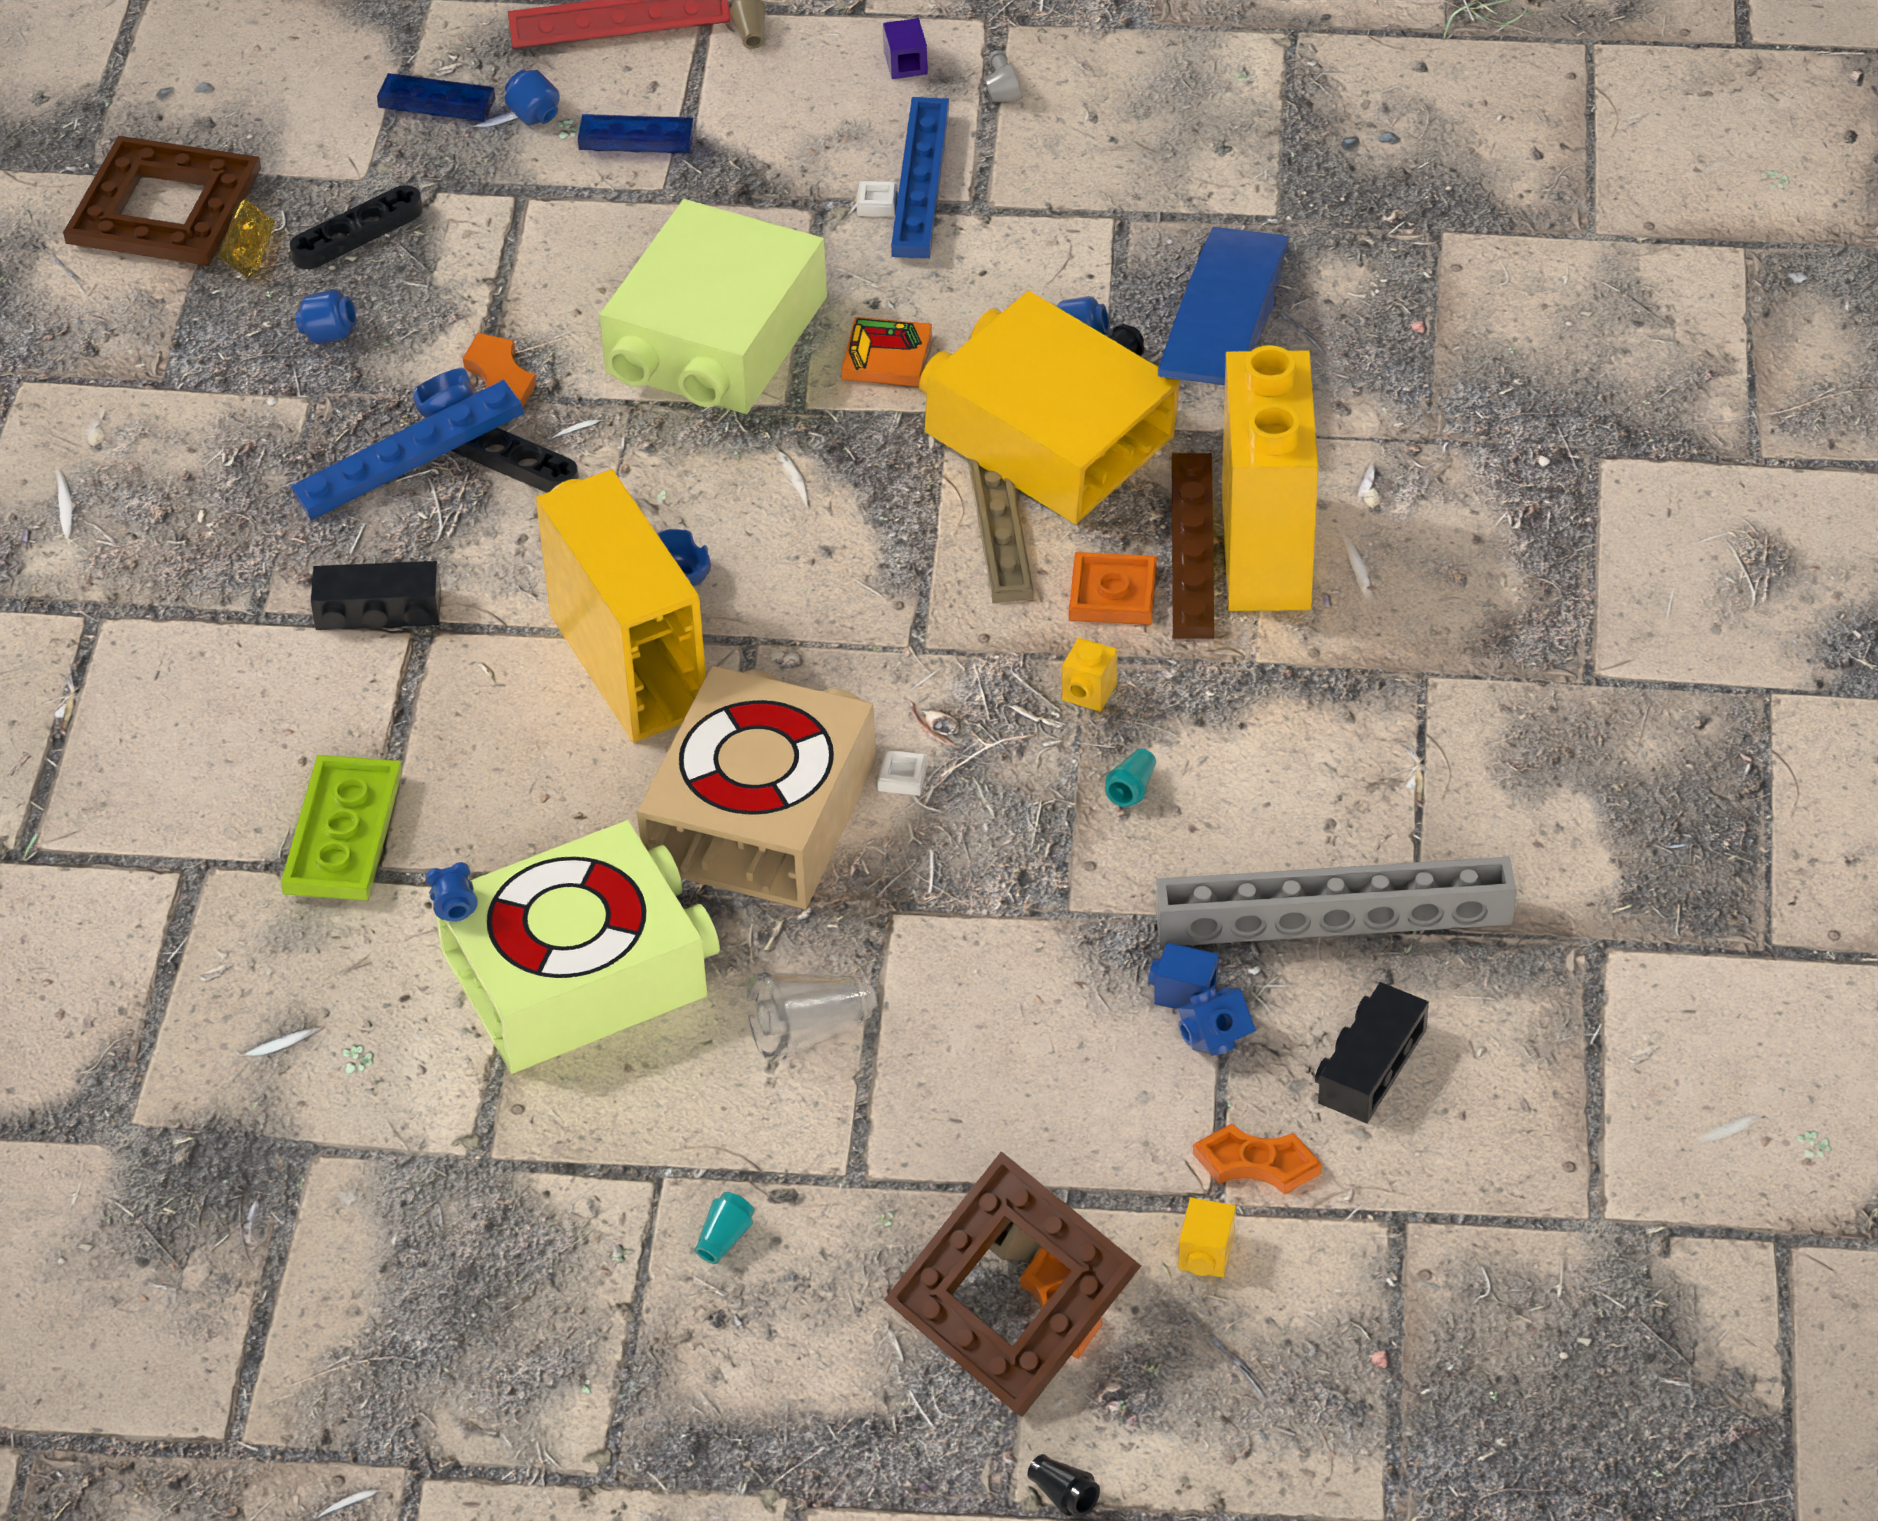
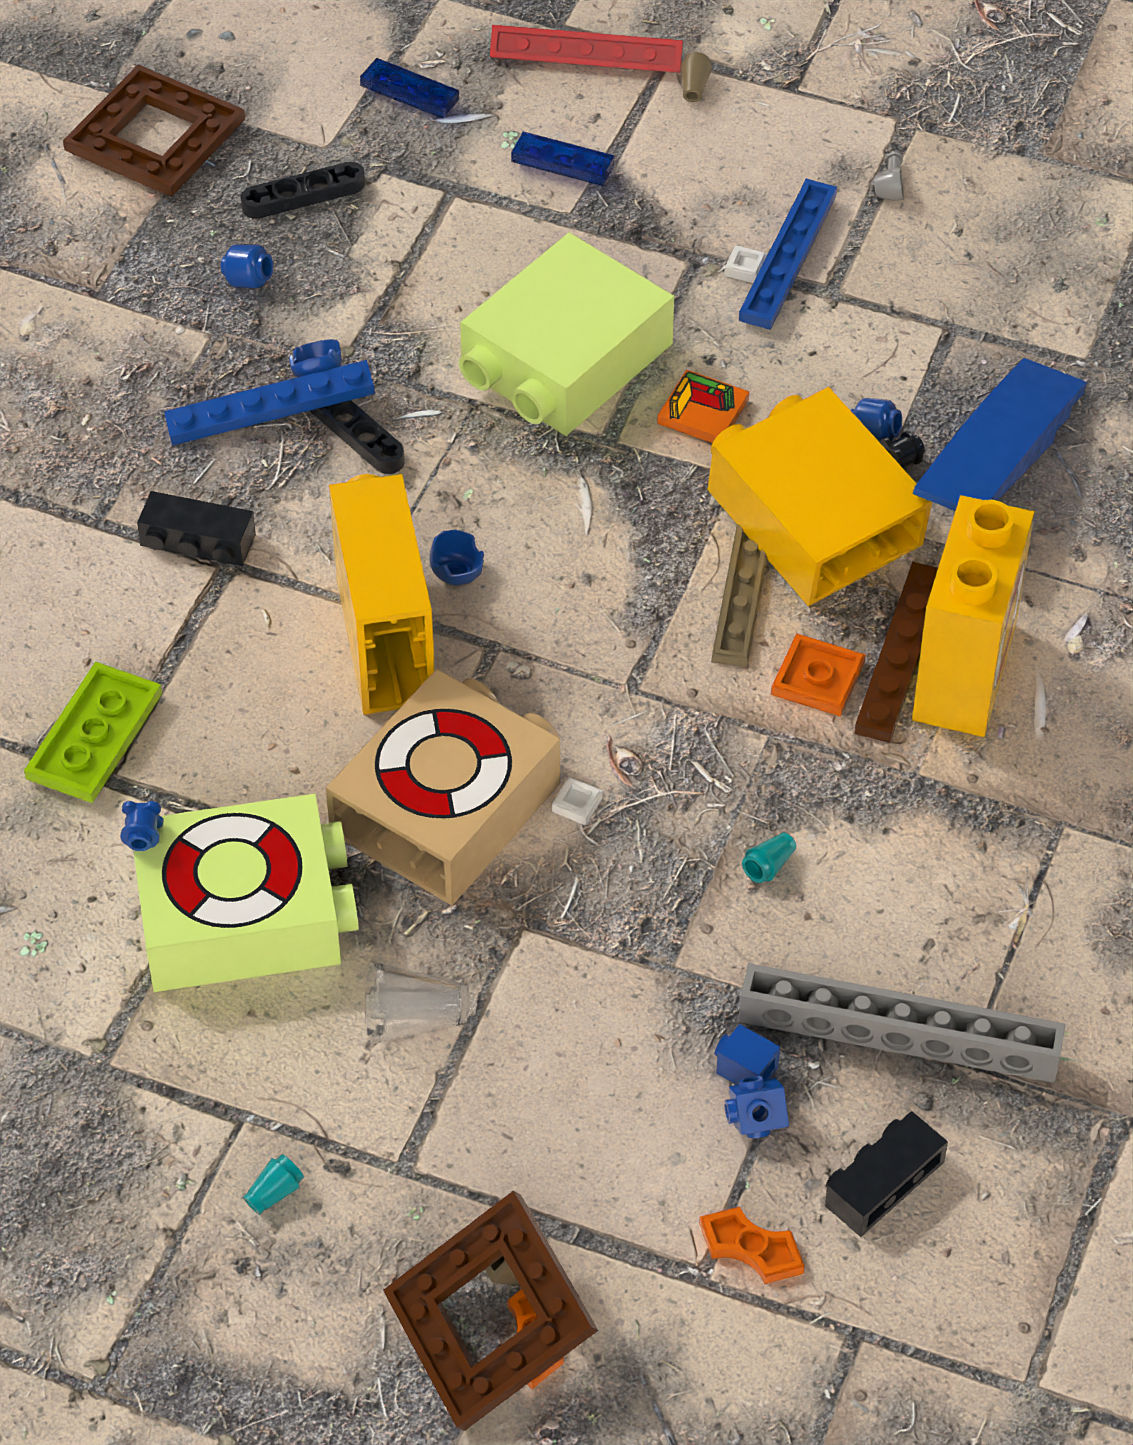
camera: 15 degrees right, 5 degrees up
clear yellow plate [218,199,275,279] -> none
orange tile [463,333,537,407] -> none
blue head [505,70,560,125] -> none
dark purple brick [883,18,928,79] -> none
yellow brick [1062,637,1117,712] -> none
yellow brick [1178,1197,1236,1278] -> none

